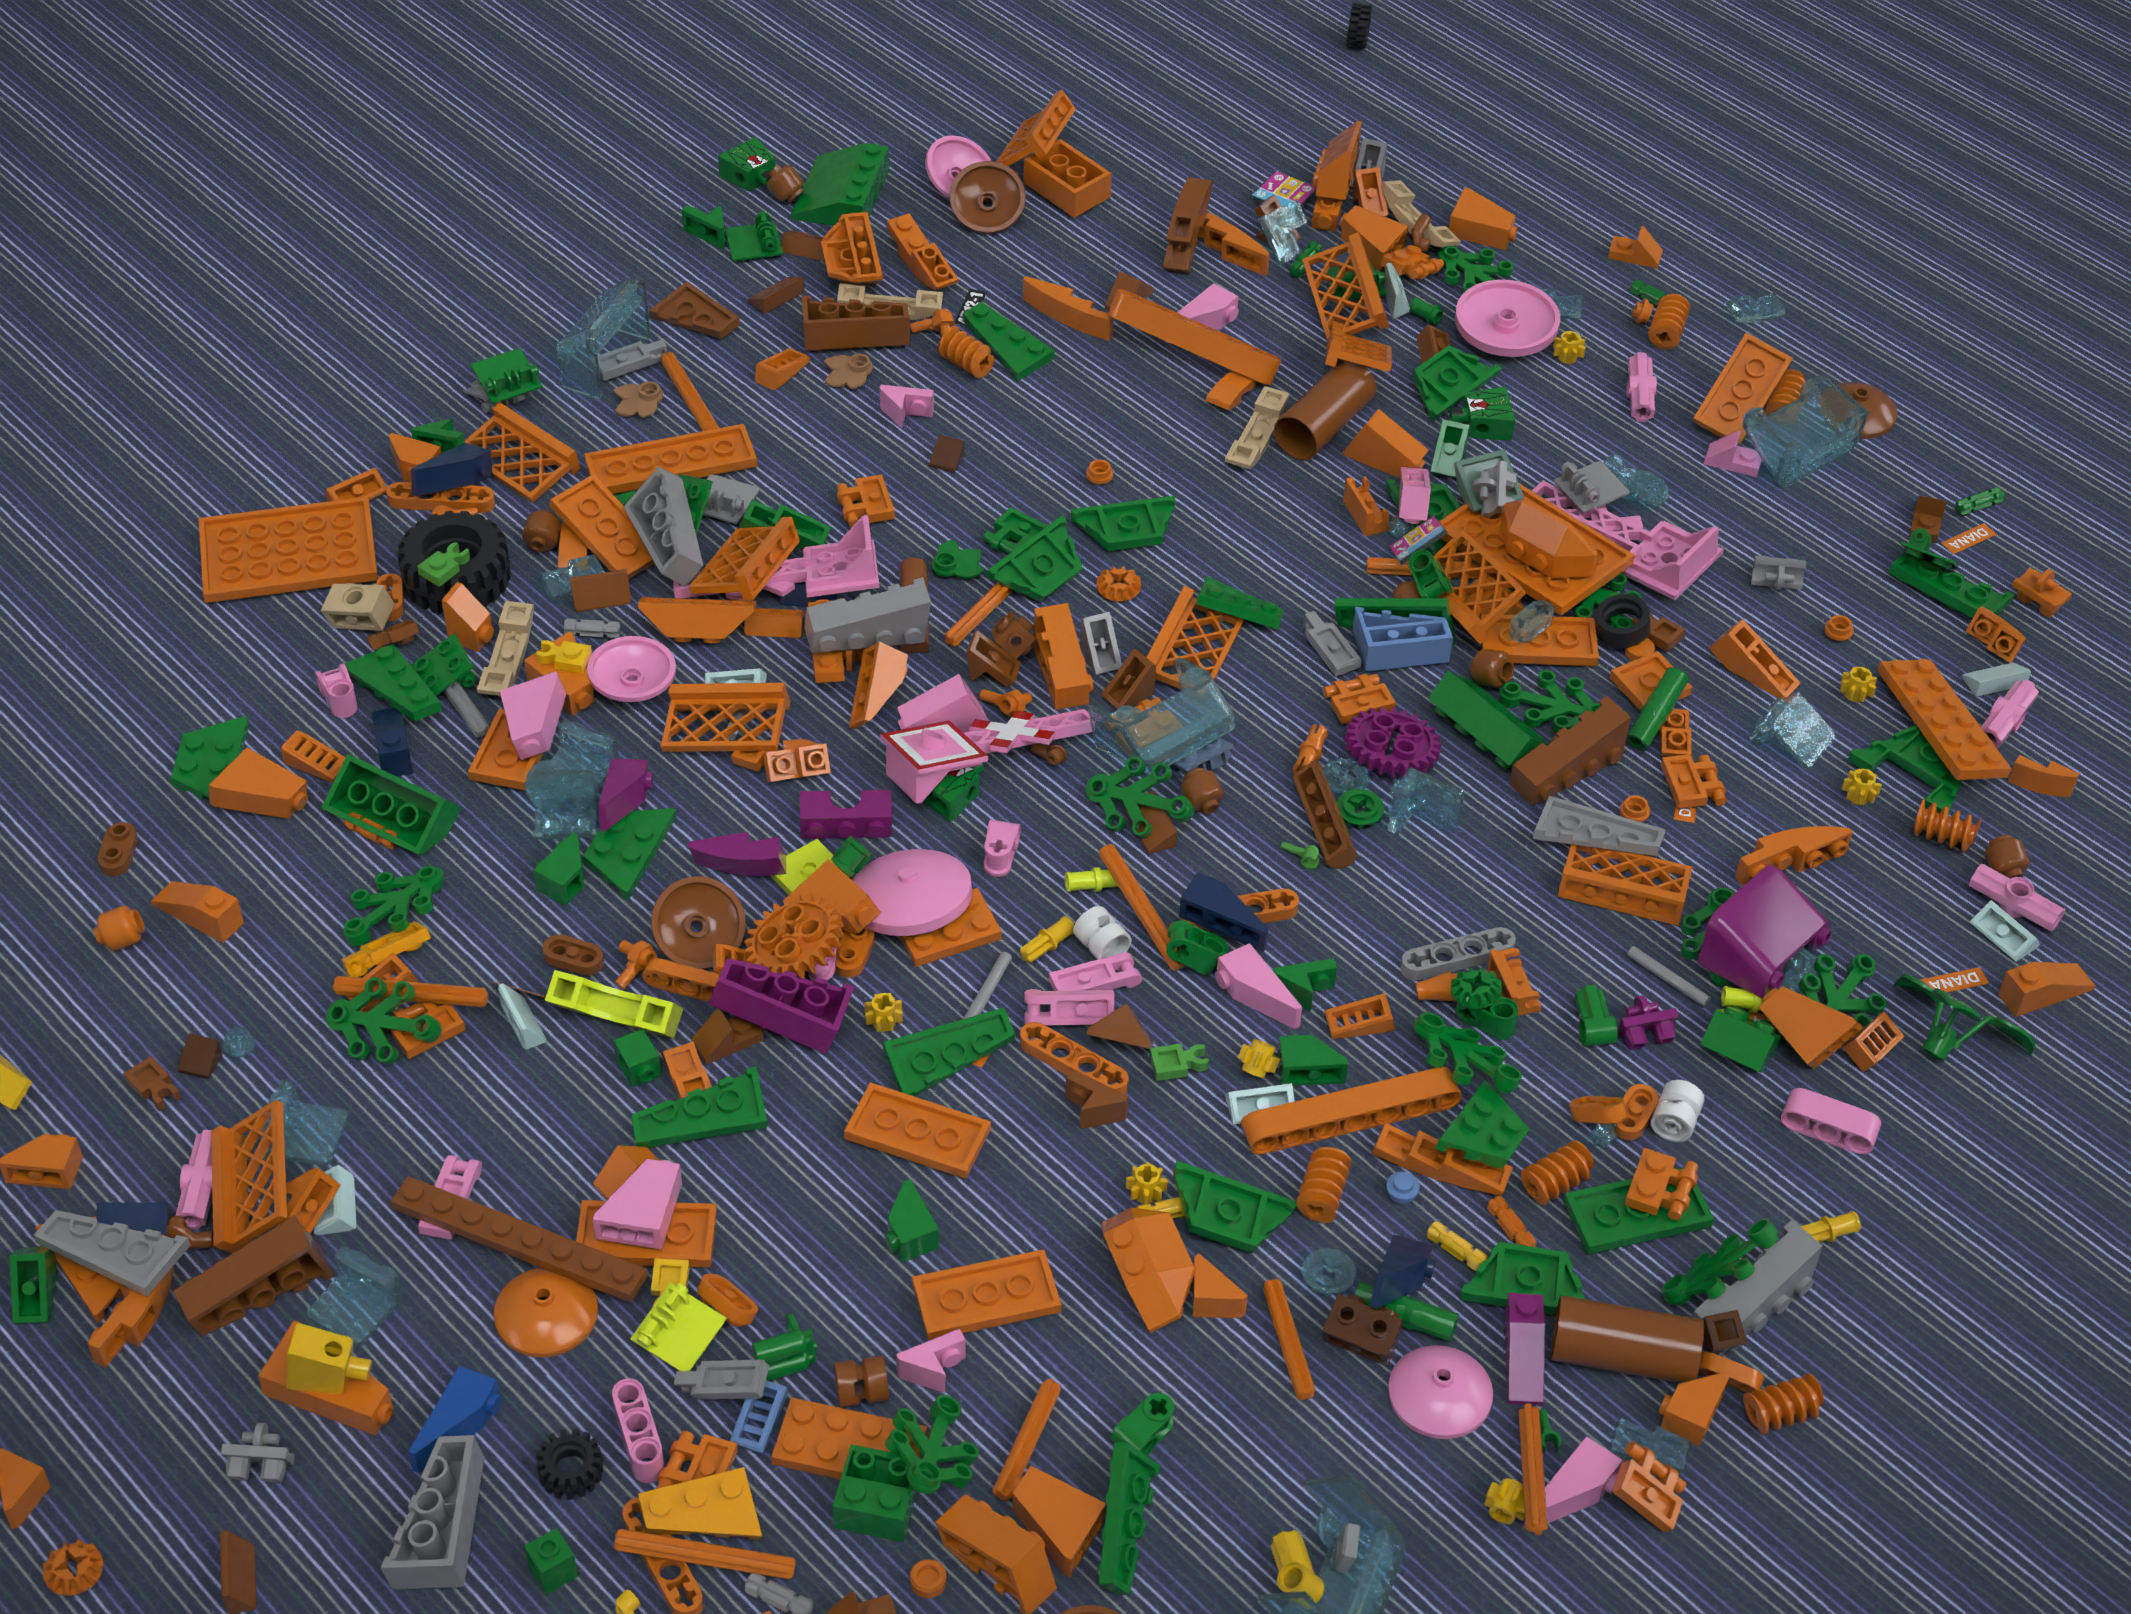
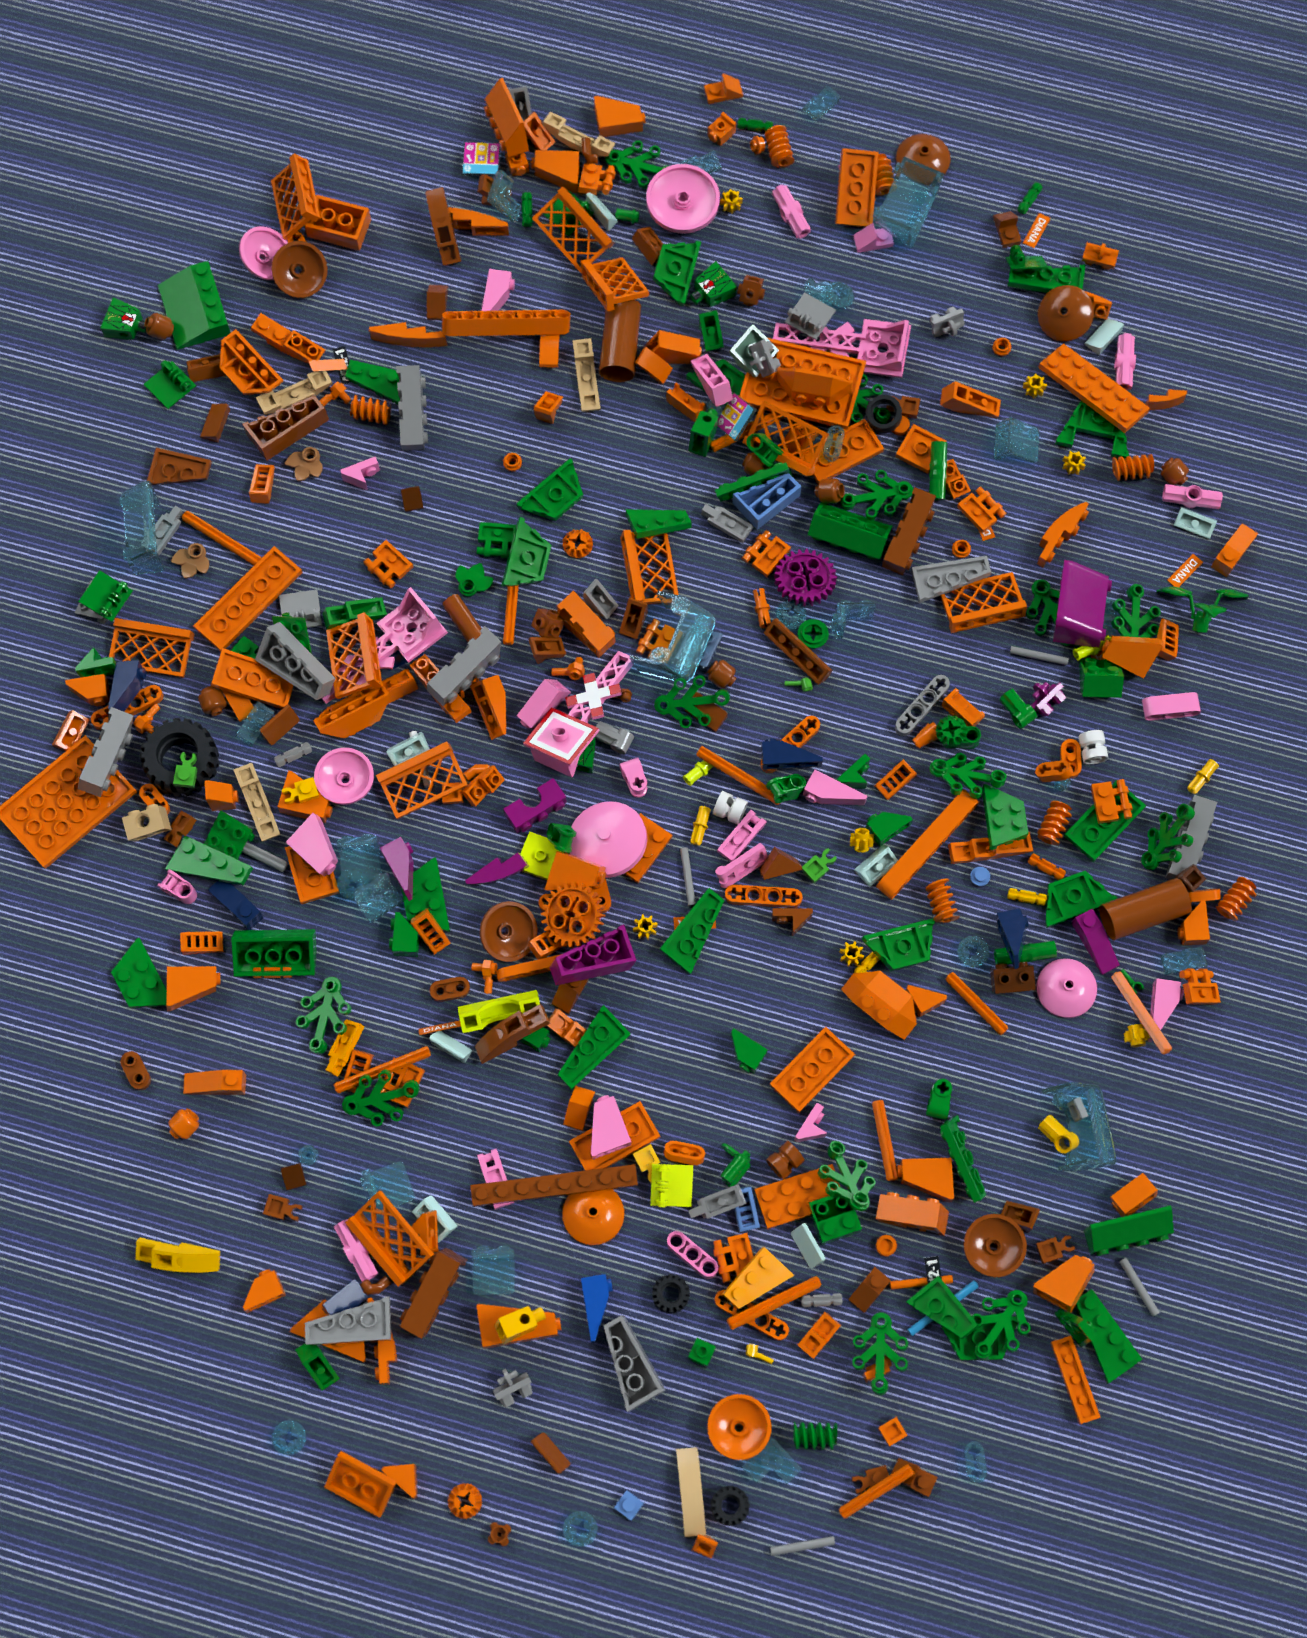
camera: 30 degrees left, 25 degrees up
green slope [681,205,725,249] -> none
orange plate [844,1082,991,1179] -> none
none -> light grey wedge [78,707,134,797]
none -> sticker [309,359,347,371]
none -> light grey wedge [396,365,428,451]
none -> orange slope [411,909,451,955]
none -> dark orange slope [475,1004,550,1064]
none -> orange slope [533,391,563,424]
none -> light grey piece [594,721,634,755]
none -> orange slope [634,347,673,384]
none -> green torso [688,409,719,457]
none -> orange brick [708,112,736,146]
none -> dark orange brick [737,275,765,306]
none -> light aqua slope [791,1223,825,1269]
none -> dark orange dish [1038,285,1094,342]

